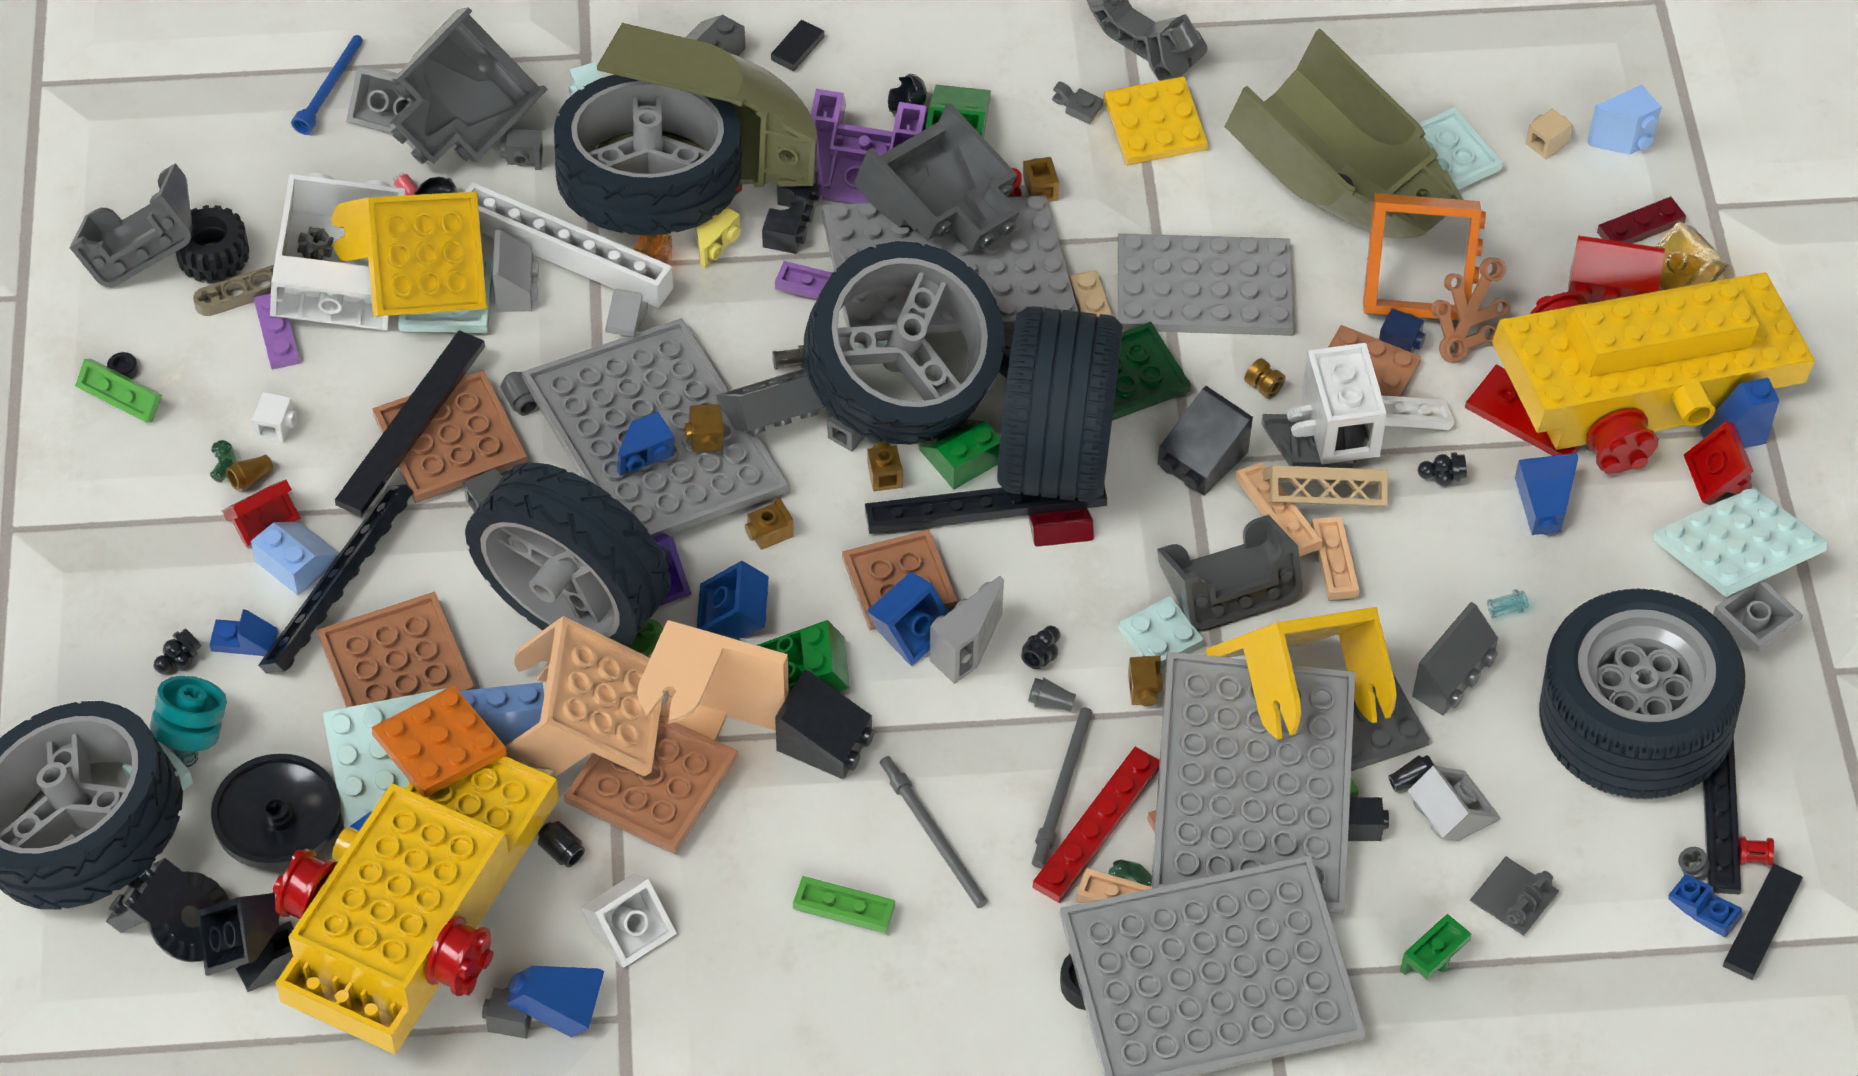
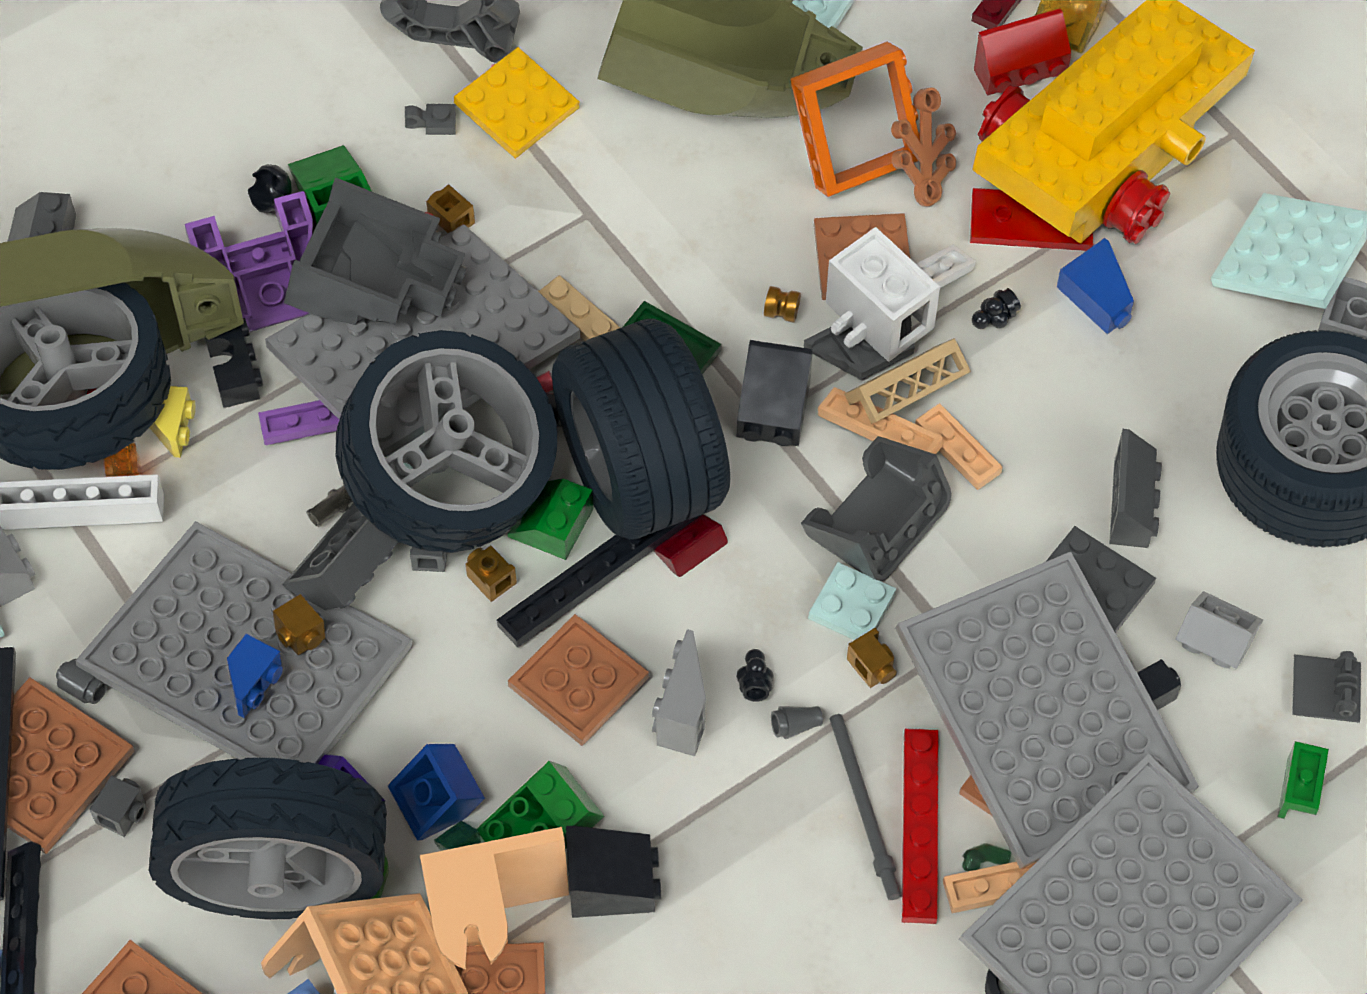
camera: 30 degrees left, 5 degrees up
light grey slope [605,289,648,337] -> none
pearl gold brick [745,497,794,550] -> none
black tile [771,19,824,71] -> none
blue slope [866,572,949,666] -> none
dark grey bar [880,756,988,908] -> none
light grey plate [1118,233,1293,336] -> none
yellow piece [1206,607,1397,740] -> none
dark blue brick [1379,308,1426,353] -> none
black cone [1388,755,1434,792] -> none
clear light blue pin [1487,589,1529,618] -> none
red bracket [1683,421,1754,505] -> none
blue slope [1700,378,1779,448] -> none

